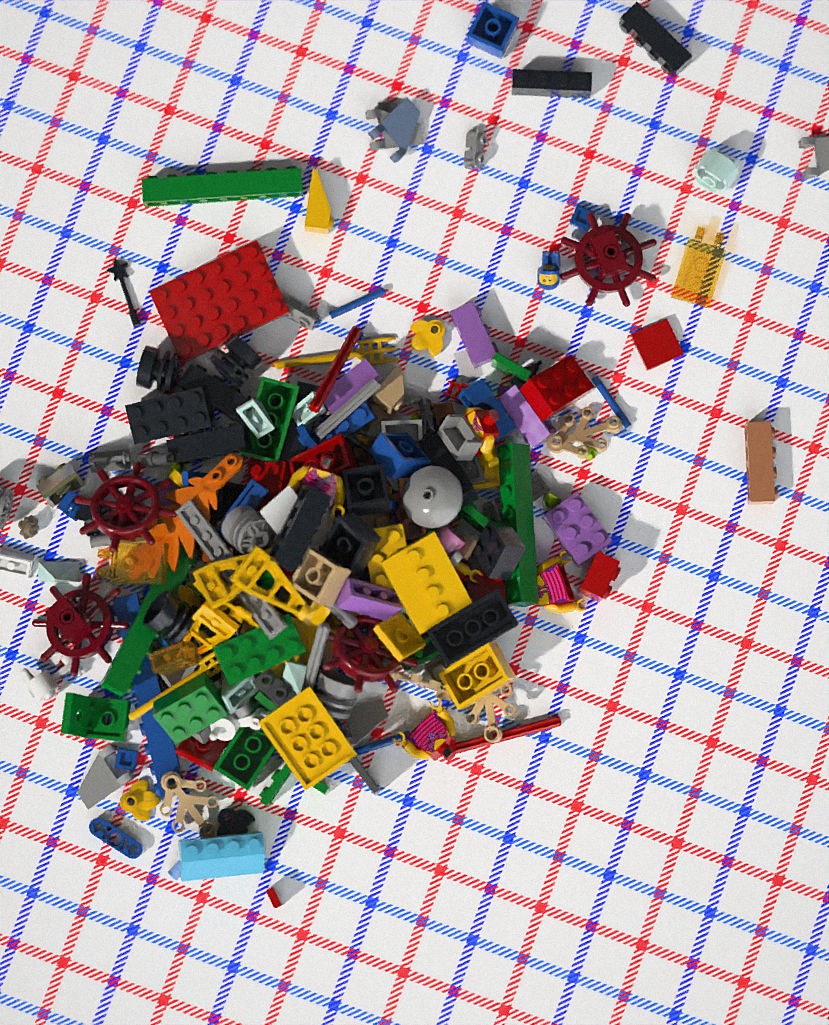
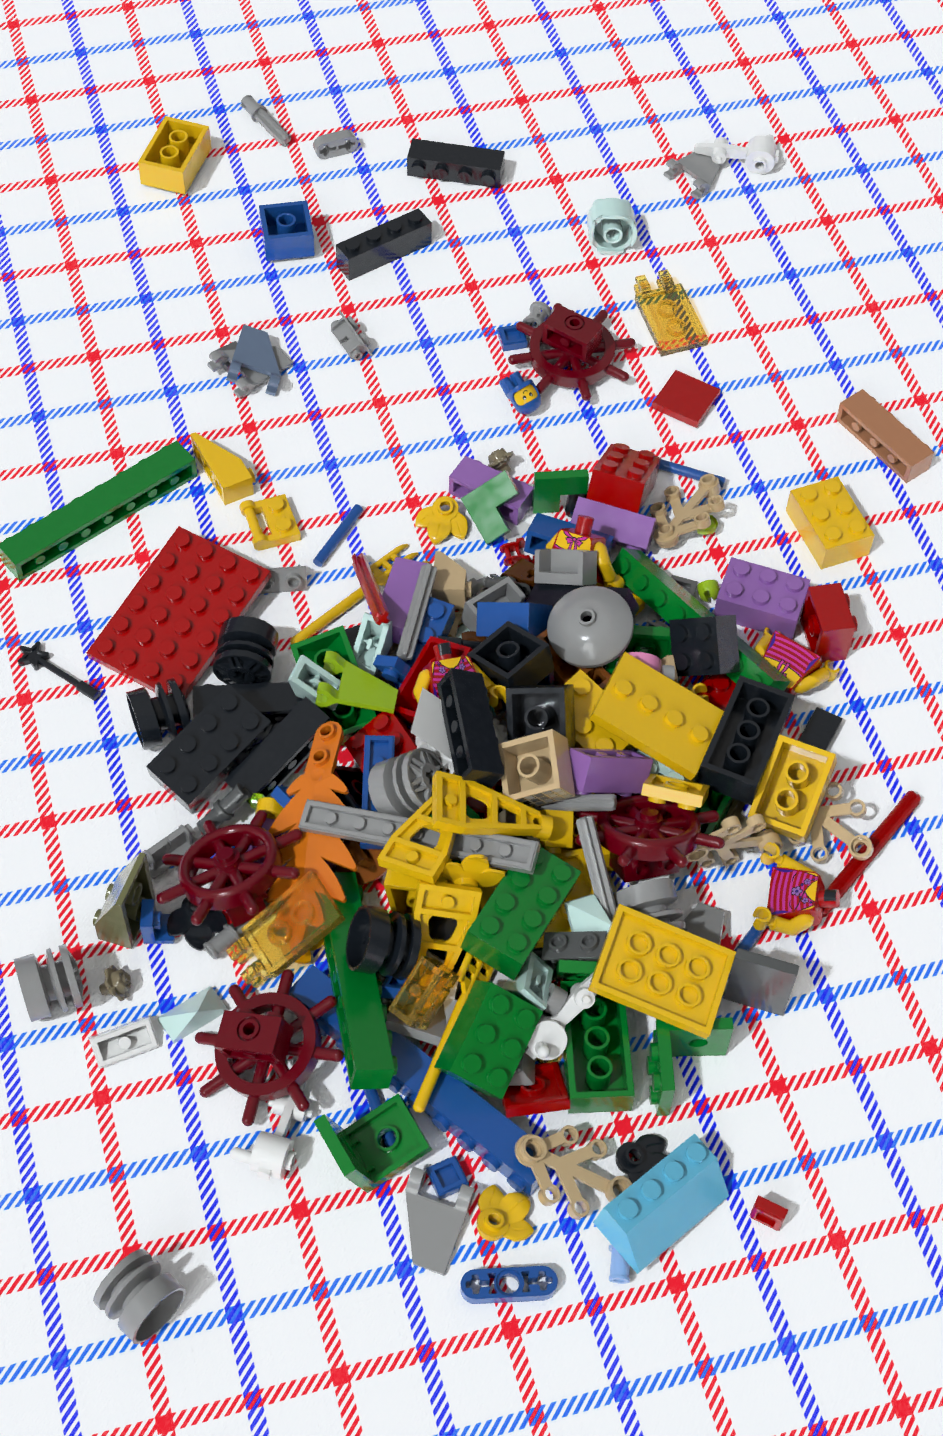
camera: 35 degrees left, 25 degrees down
none -> yellow plate [239,494,301,551]
none -> lime flag [315,651,398,714]
none -> tile [461,470,520,545]
none -> dark tan plant [488,448,514,473]
none -> light grey bush [523,301,551,328]
none -> yellow brick [786,476,875,570]
none -> black tile [798,707,843,751]

